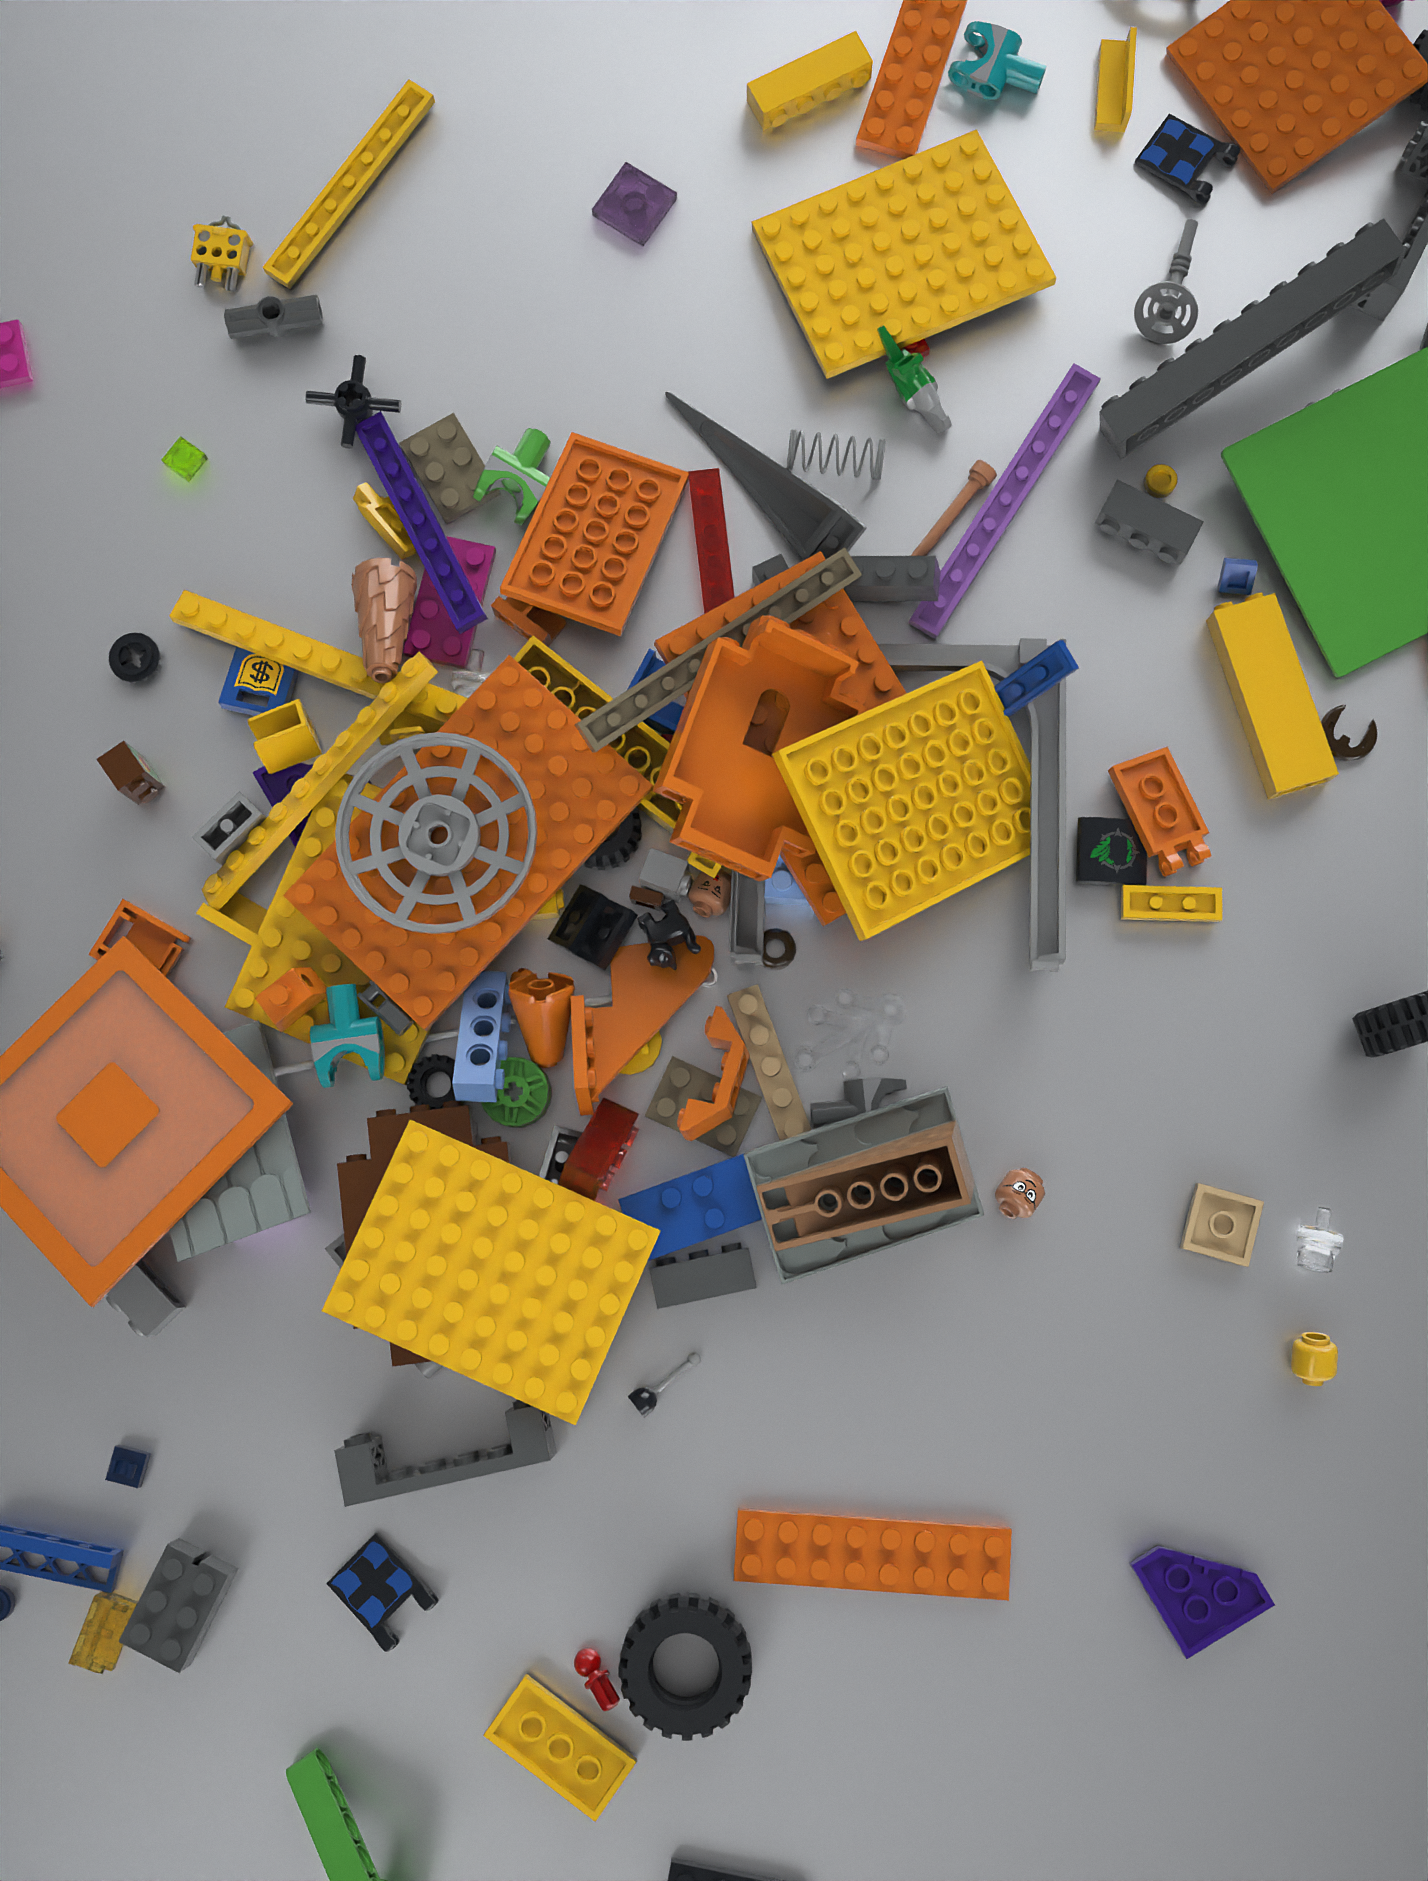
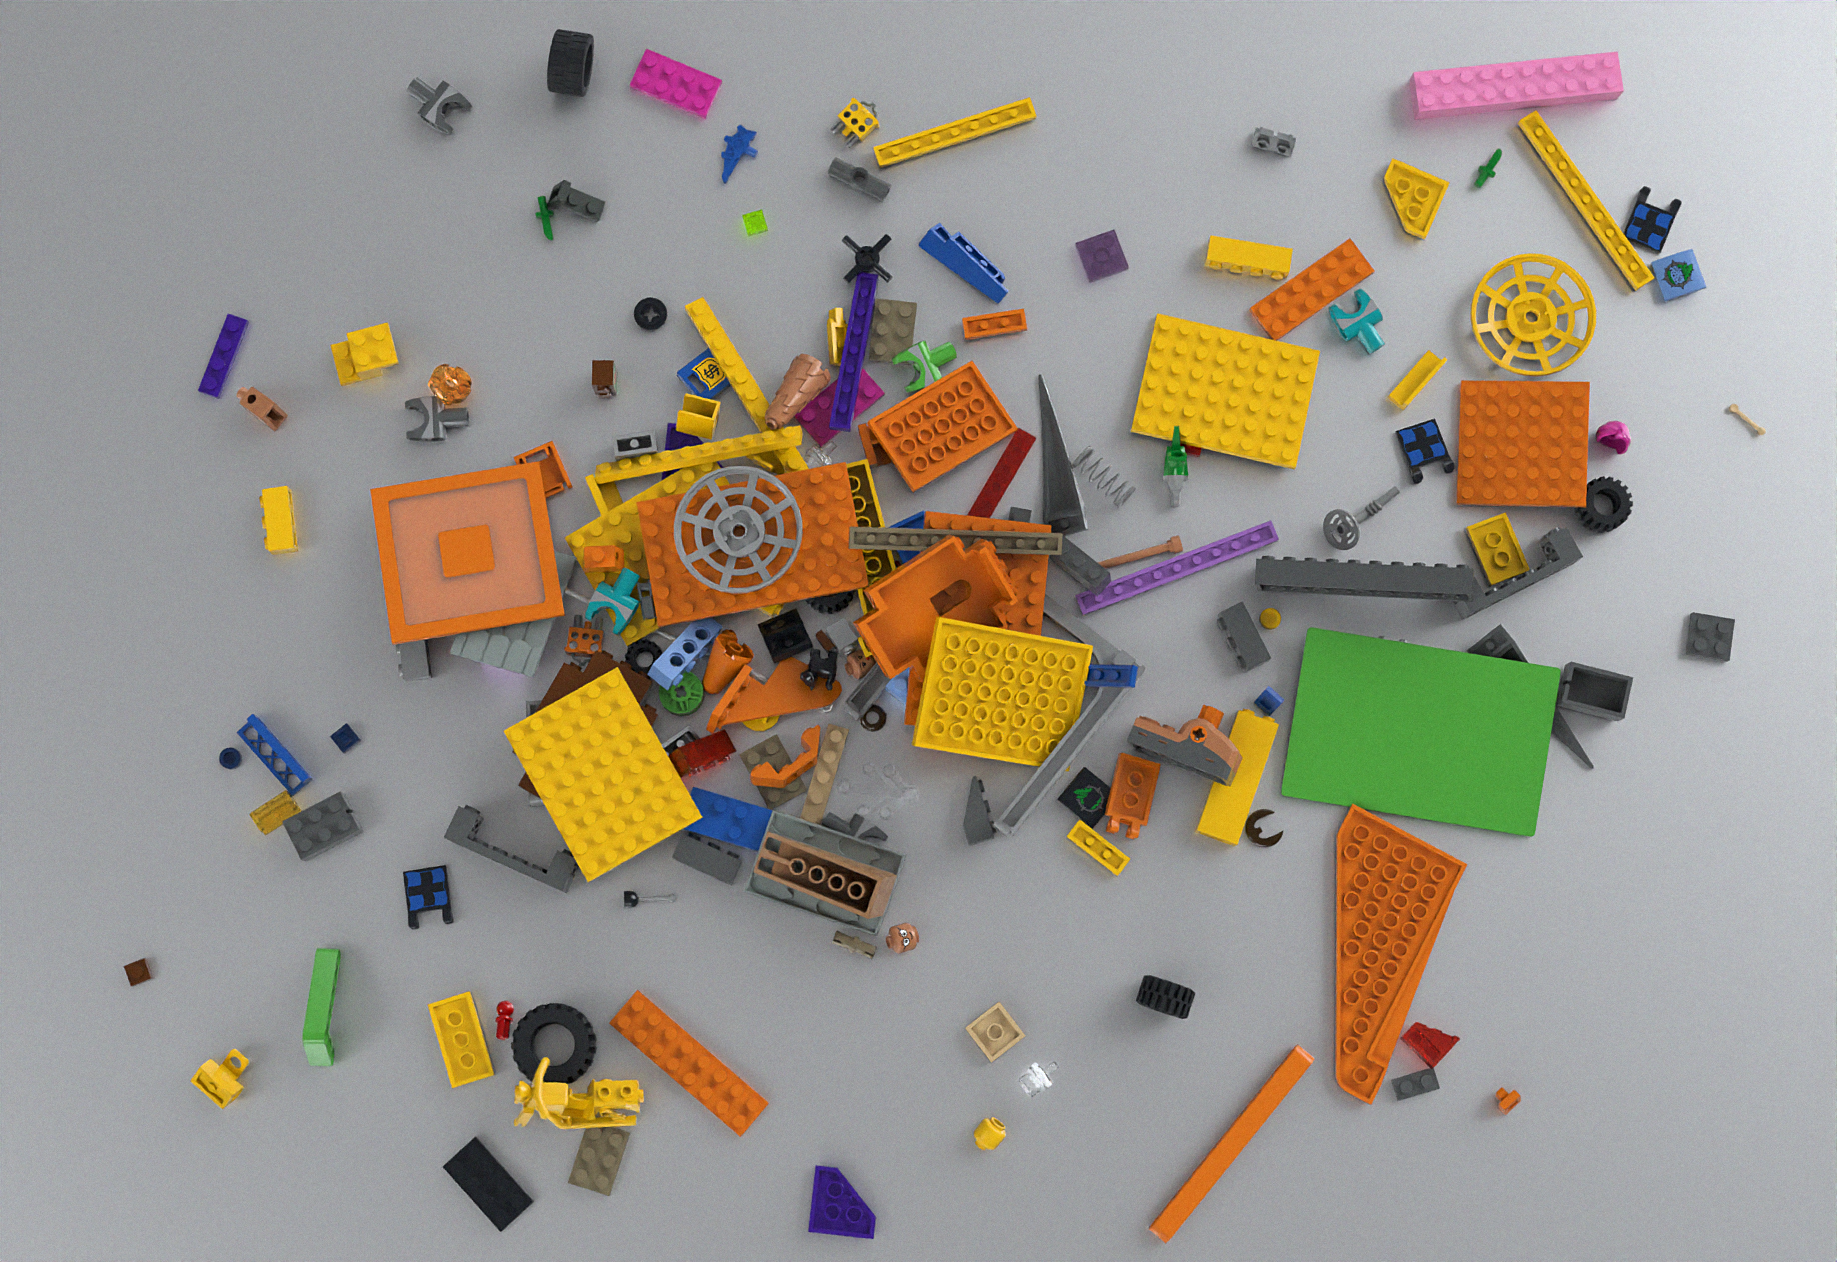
camera: 25 degrees right, 0 degrees up
none -> yellow piece [514,1057,644,1129]
none -> orange piece [564,614,605,666]
none -> dark tan plate [568,1127,631,1196]
none -> blue piece [721,125,758,184]
none -> dark tan pin [832,930,877,959]
none -> blue wedge [919,223,1009,303]
none -> orange plate [962,308,1027,340]
none -> dark grey slope [963,776,997,846]
none -> piece [1127,705,1242,787]
none -> yellow plate [1465,512,1530,586]

